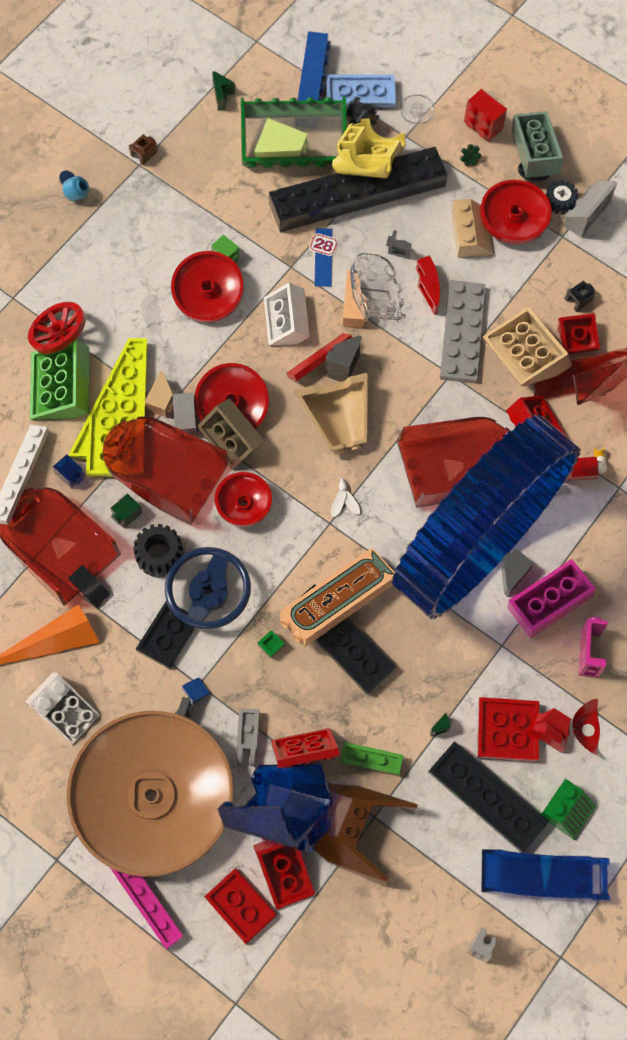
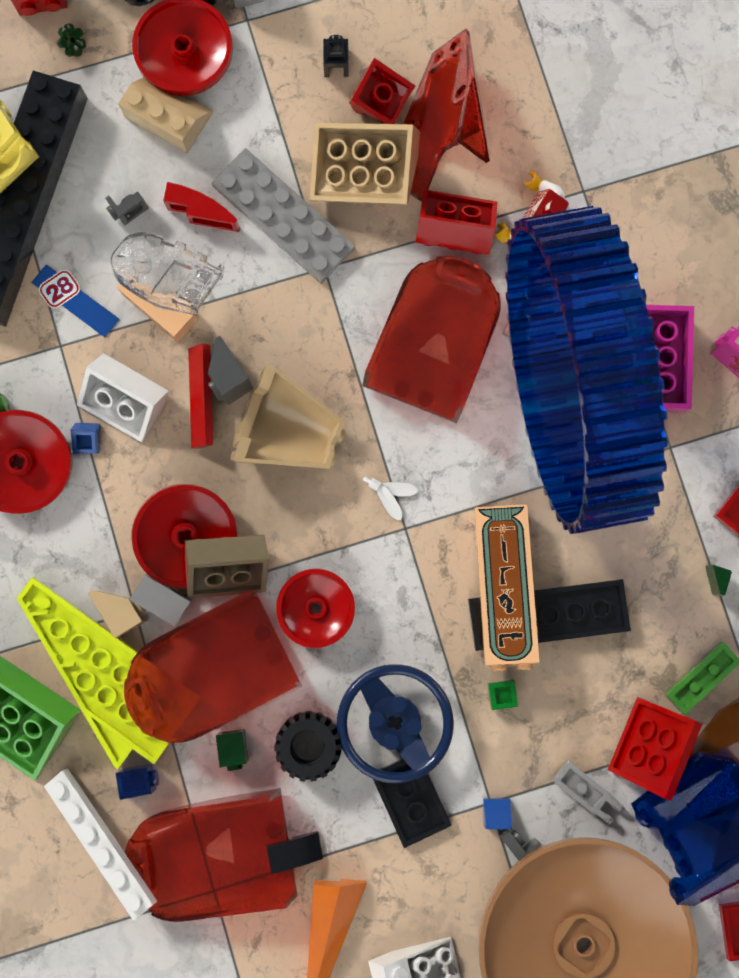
camera: 55 degrees left, 15 degrees up
none -> blue slope [70,423,100,454]

